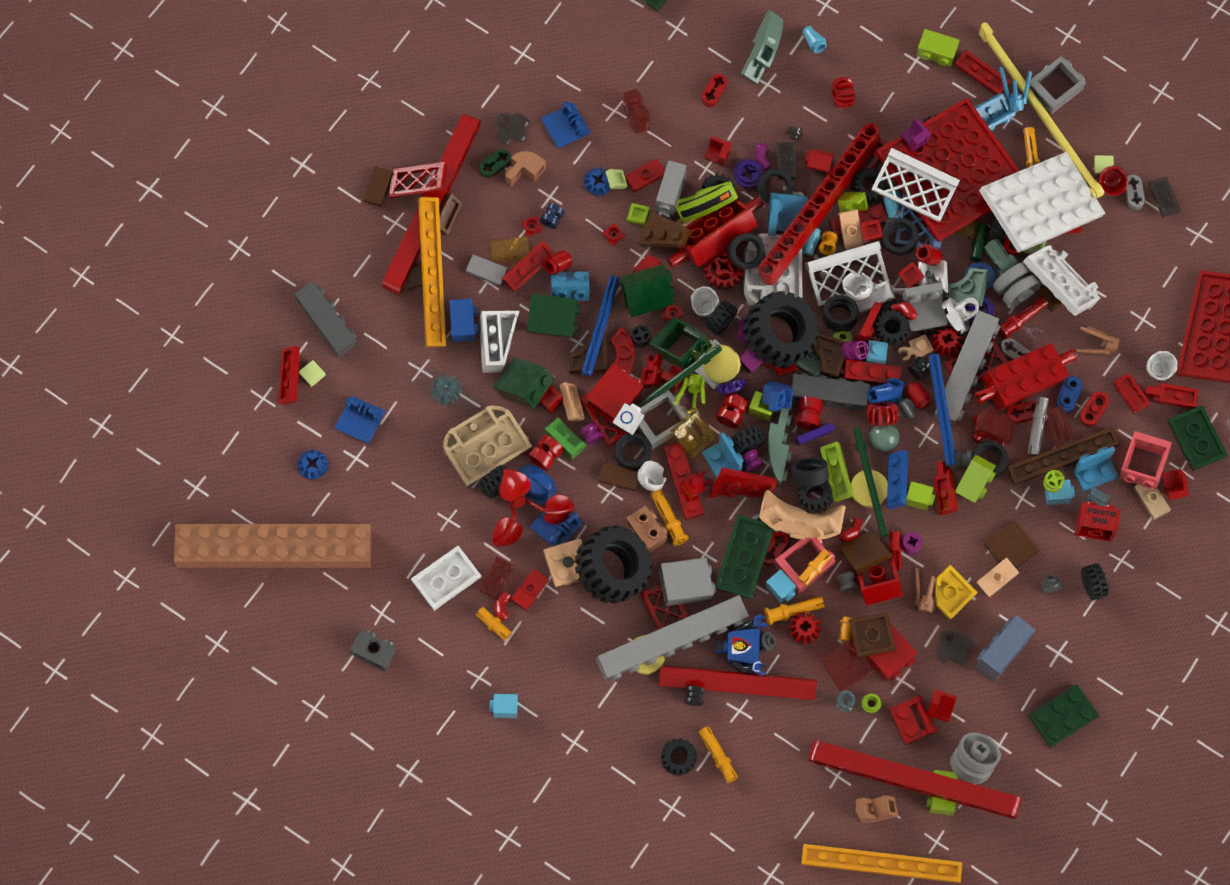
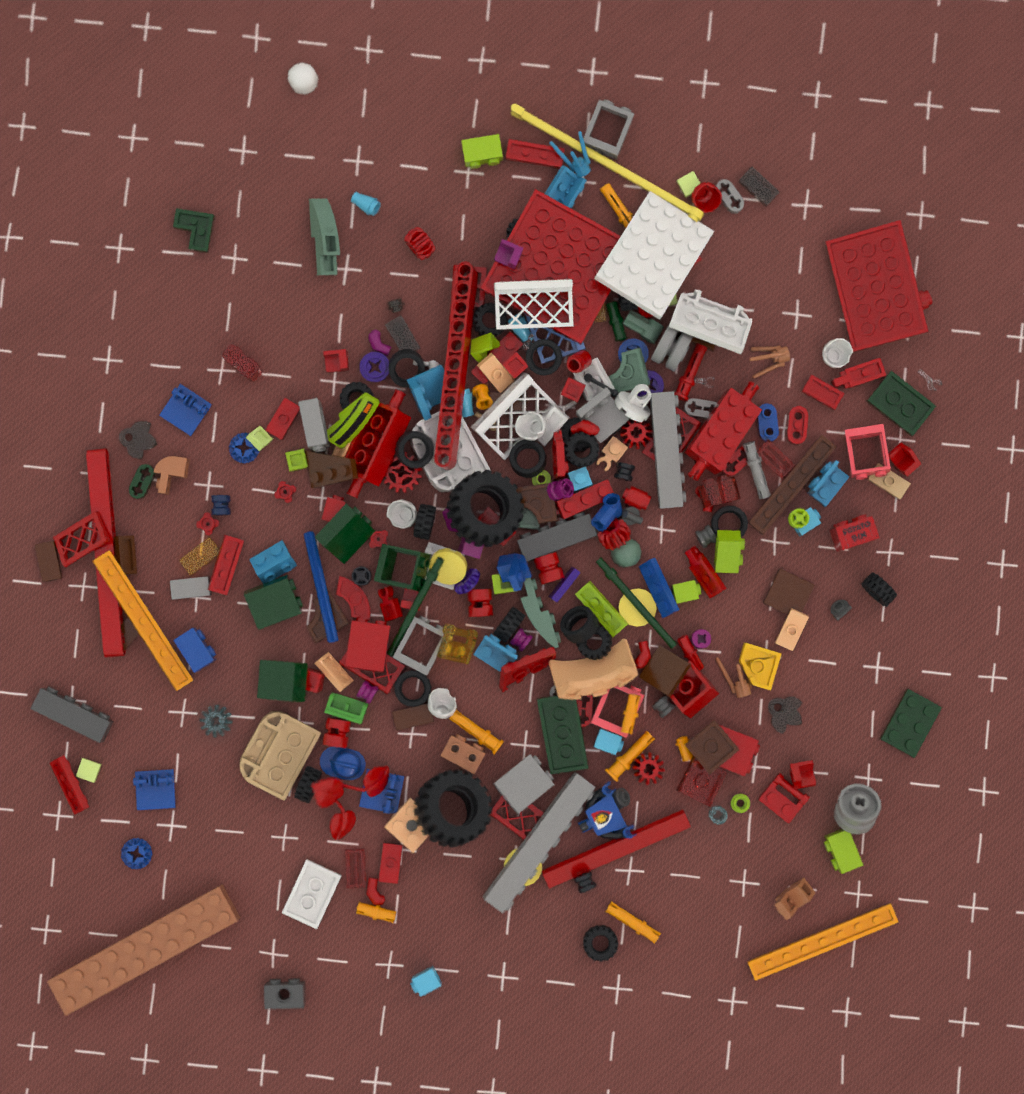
camera: 25 degrees left, 15 degrees up
white wedge [479,311,519,373] -> none
red brick [544,250,572,274] -> none
white brick [613,403,645,435] -> none
red plate [663,442,704,520] -> none
lime plant [674,374,705,424] -> none
red plate [679,470,712,499] -> none
red beam [701,74,727,107] -> none
red brick [804,148,834,173] -> none
red beam [808,741,1022,819] -> none
blue axle [929,354,956,466] -> none
sand blue brick [976,615,1035,682] -> none
clear light blue bush [1086,486,1111,506] -> none

